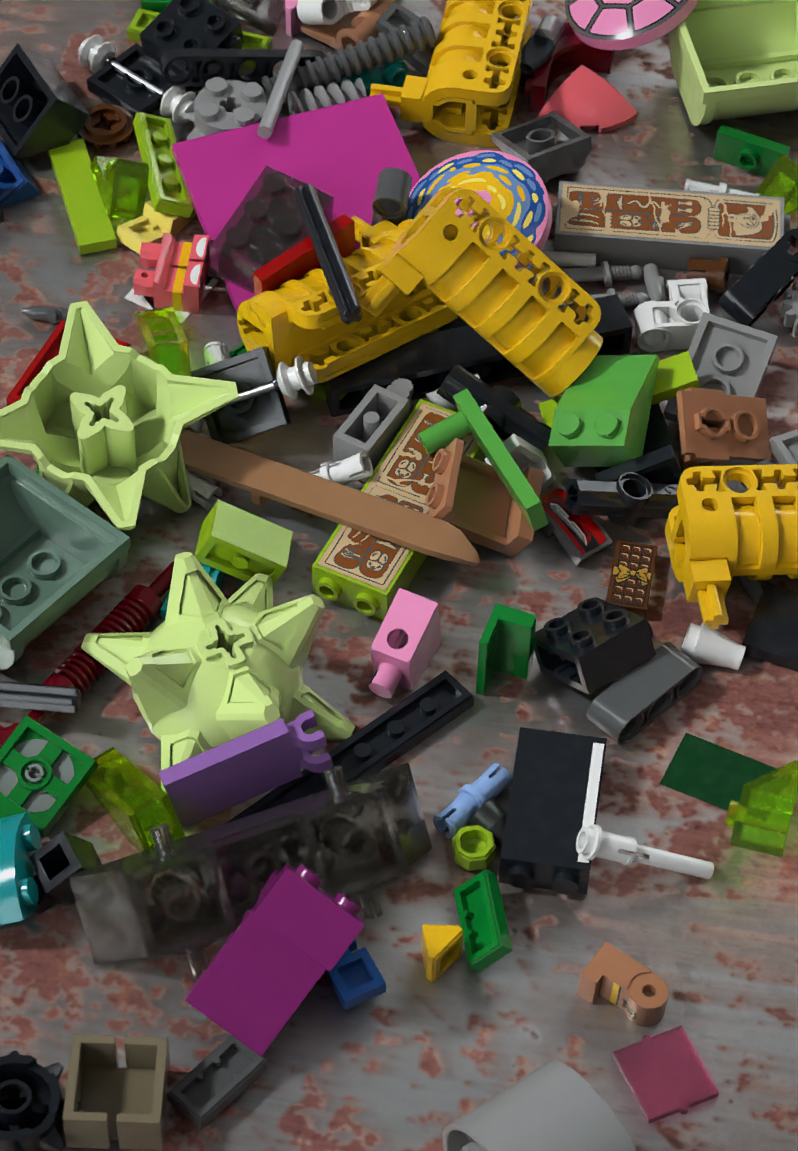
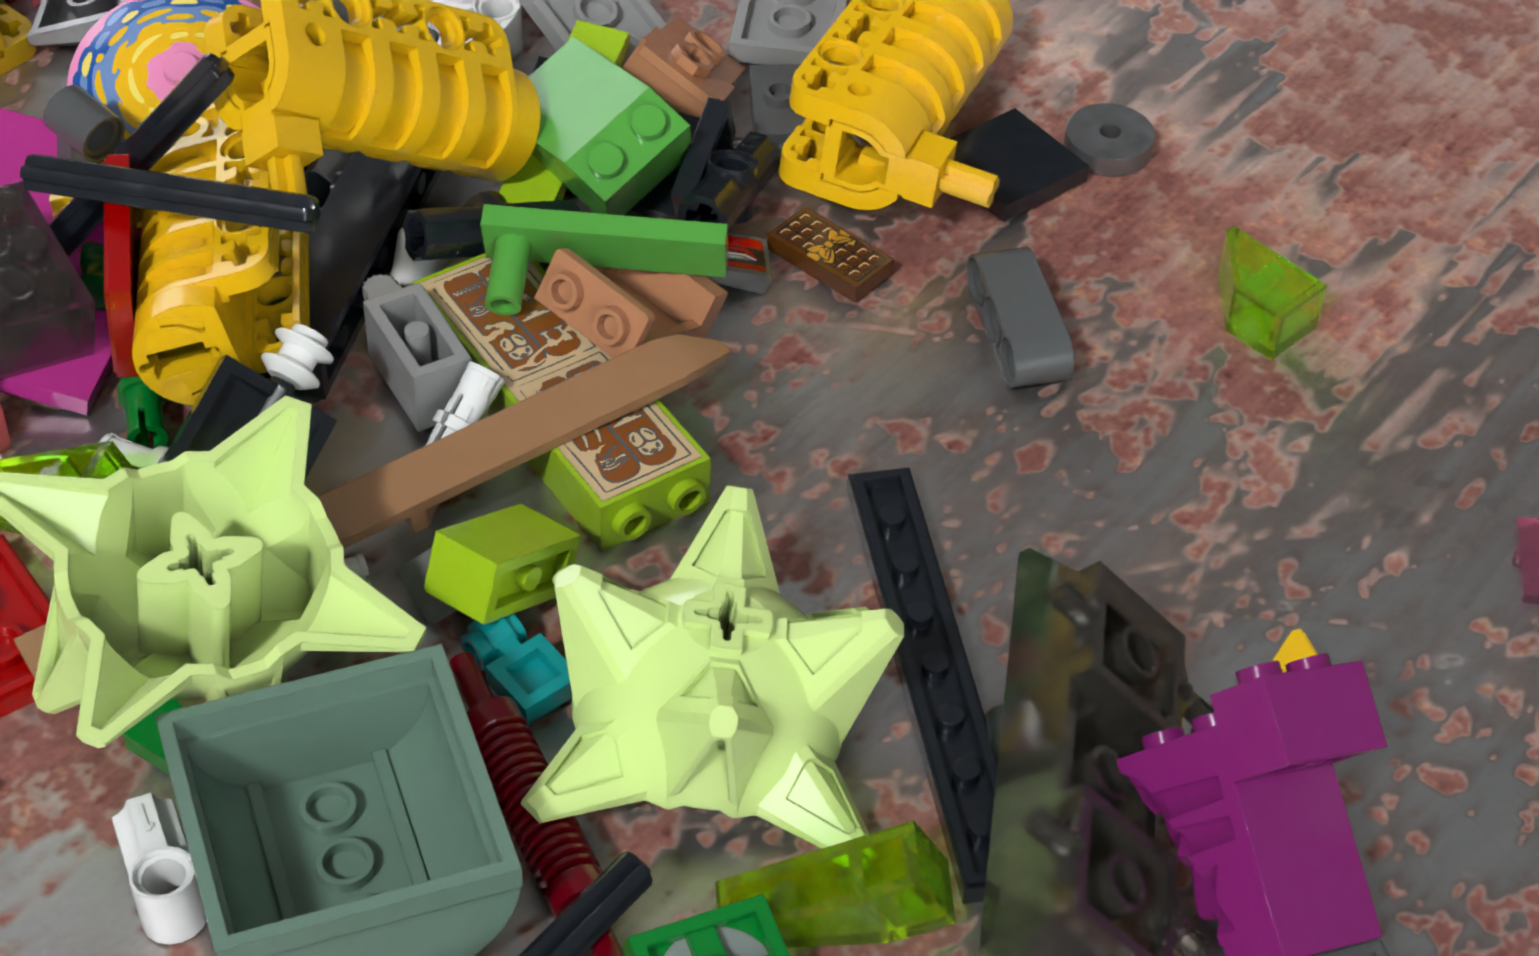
camera: 60 degrees left, 5 degrees down
medium lavender tile [158,709,334,829] -> none
bright pink torso [368,588,442,698] -> none
light blue pin [433,763,512,839] -> none
lime tile [452,825,496,871] -> none
green plate [453,869,513,972] -> none
pearl dark grey hose [469,799,507,847] -> none
green panel [476,603,537,696] -> none
black panel [498,727,607,895] -> none
black brick [534,597,656,695] -> none
white pin [576,824,714,879] -> none
nougat leg [577,942,669,1027] -> none
dark green sticker [660,733,790,826] -> none
white cone [681,622,746,670] -> none
none -> black axle [36,53,235,262]

